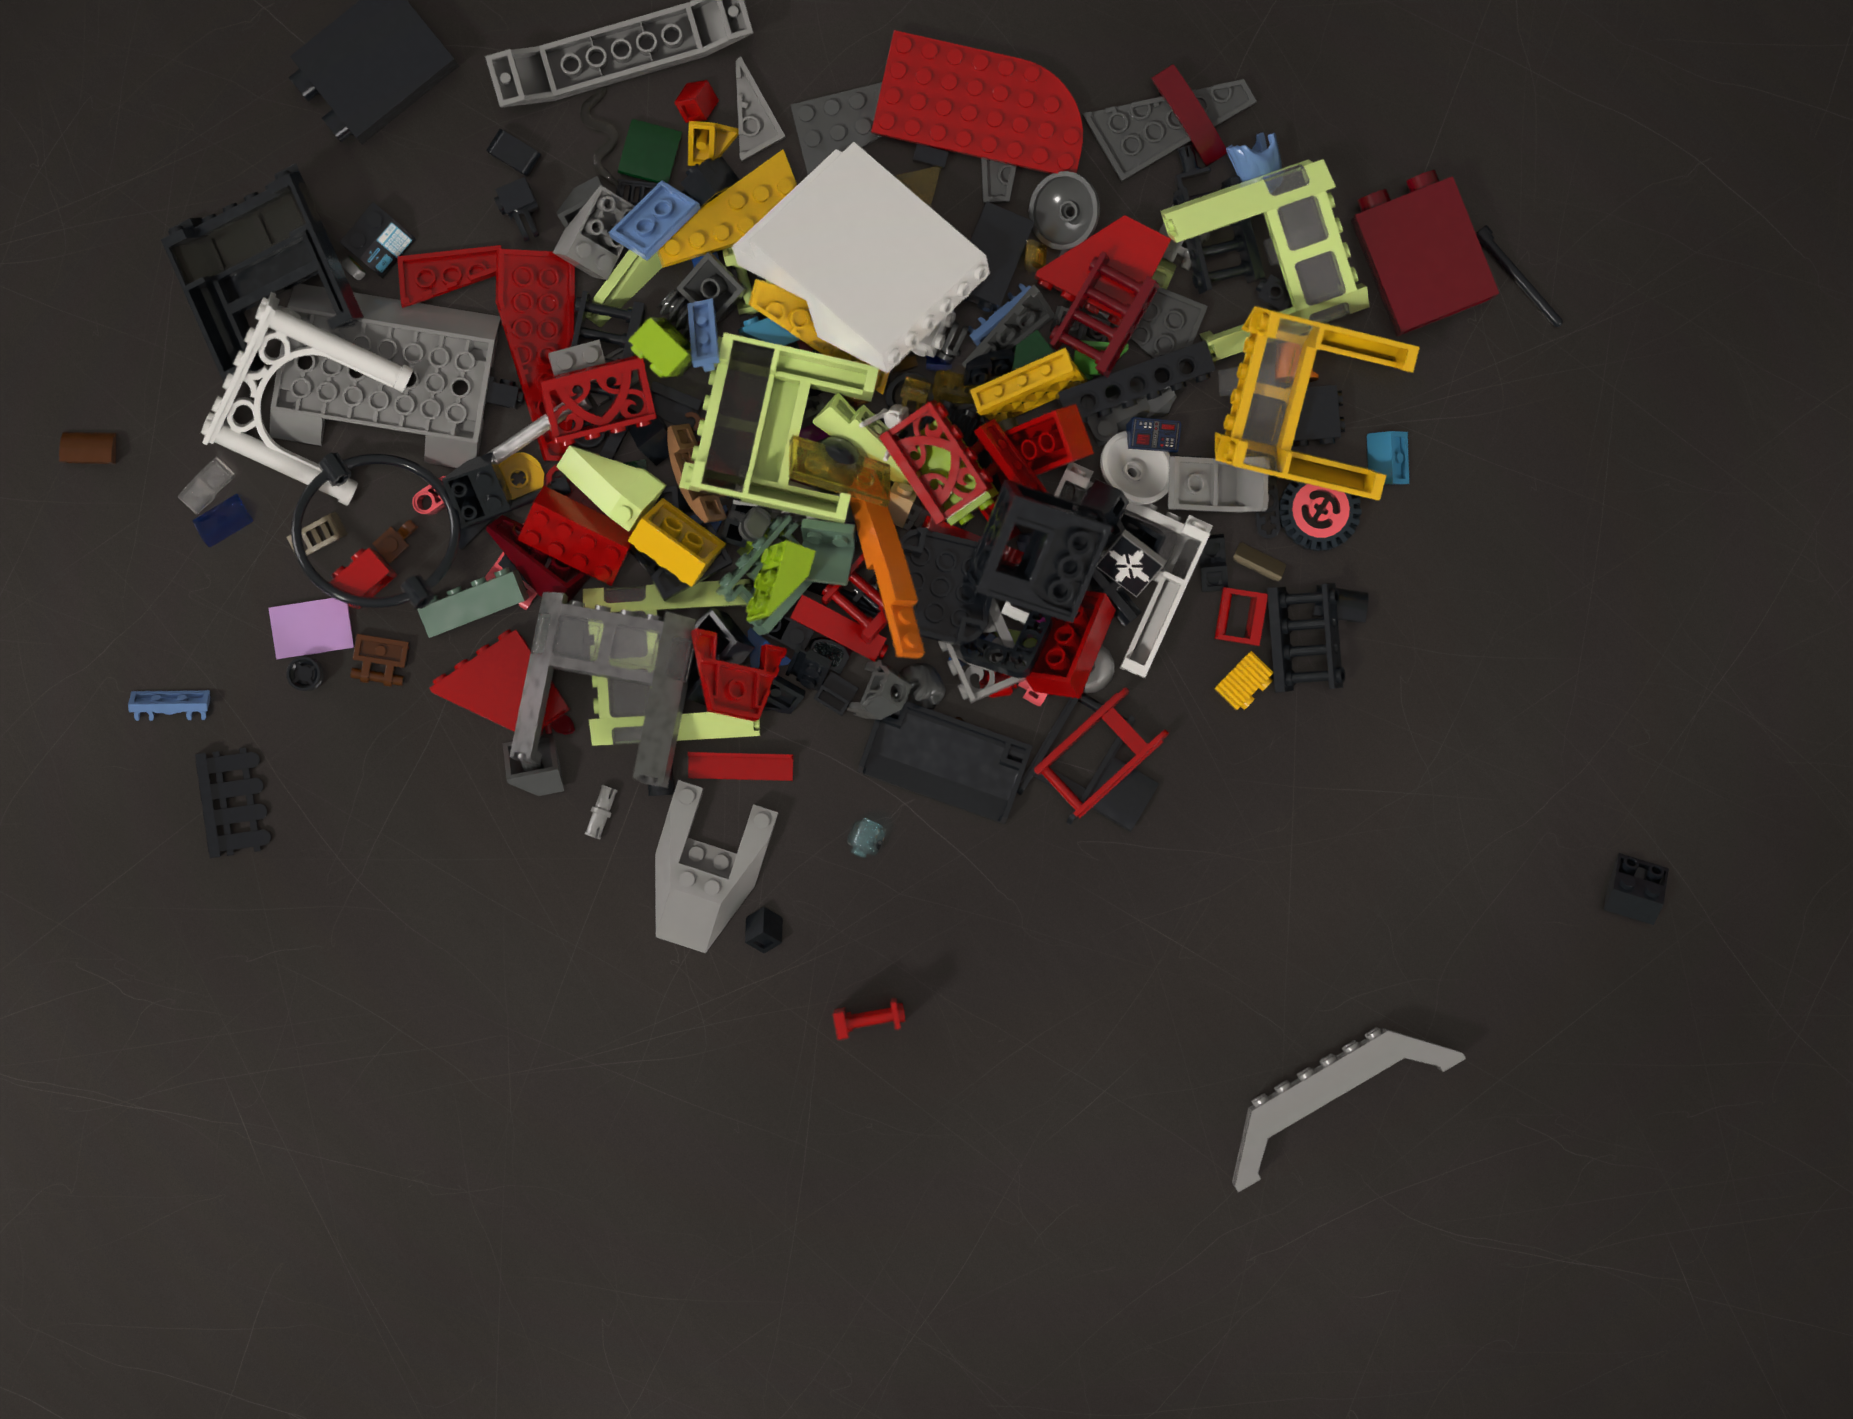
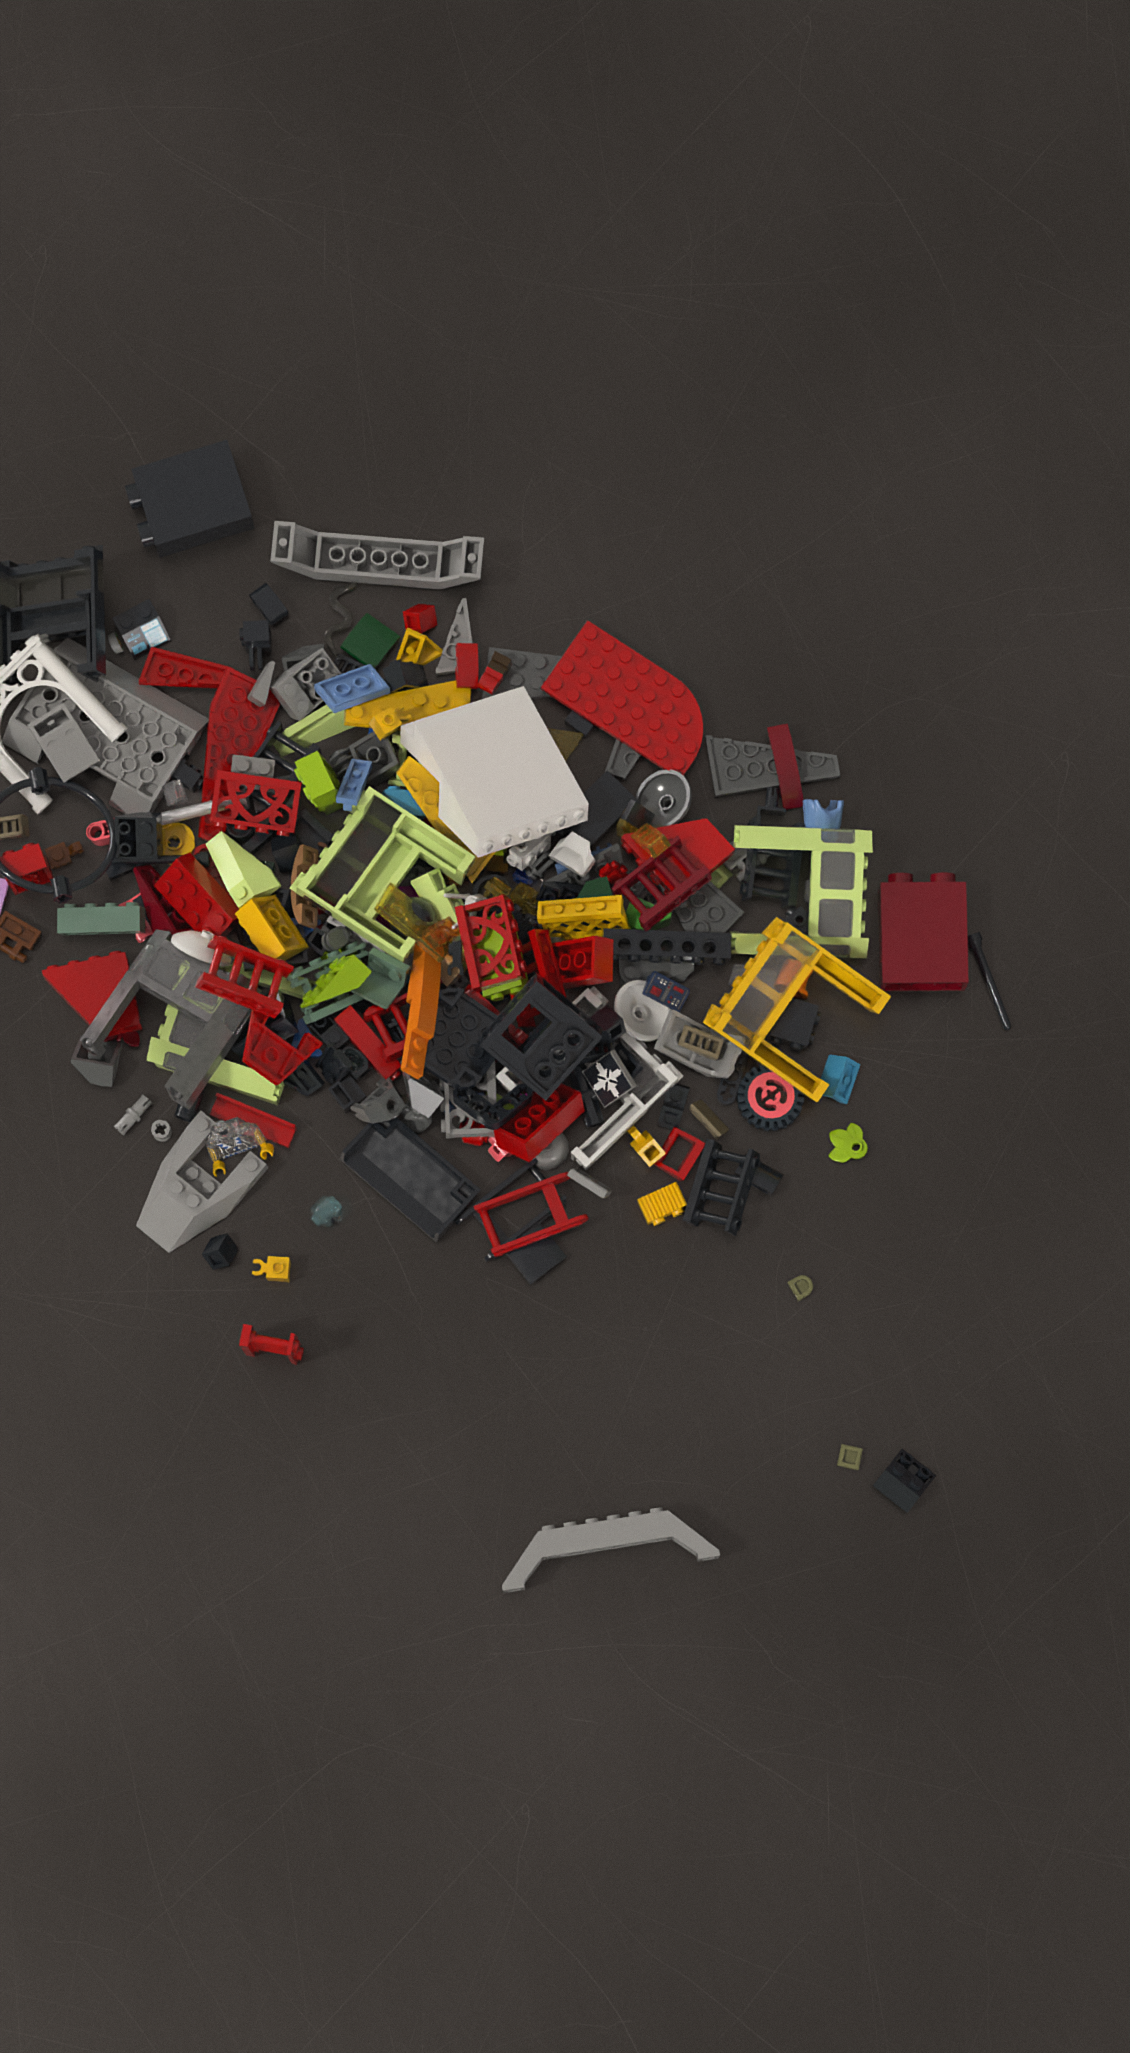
camera: 20 degrees right, 10 degrees down
none -> light grey slope [28,703,100,783]
none -> light grey bush [151,1120,172,1142]
none -> clear slope [162,779,188,809]
none -> white dish [171,930,232,966]
none -> red fence [195,935,294,1018]
none -> clear torso [206,1117,274,1177]
none -> light grey slope [247,661,275,707]
none -> yellow brick [252,1256,291,1282]
none -> yellow brick [369,704,411,741]
none -> slope [400,1060,444,1118]
none -> clear orange tile [422,916,460,950]
none -> black plate [447,936,464,975]
none -> red slope [455,643,478,689]
none -> leg [477,651,512,695]
none -> white slope [549,832,596,878]
none -> light grey tile [567,1167,612,1198]
none -> red piece [599,860,628,885]
none -> black slope [620,799,655,831]
none -> yellow brick [627,1125,666,1167]
none -> clear yellow slope [631,823,671,859]
none -> dark tan slope [678,1025,725,1061]
none -> olive tile [787,1275,813,1301]
none -> lime plate [829,1123,868,1163]
none -> olive tile [837,1444,863,1471]

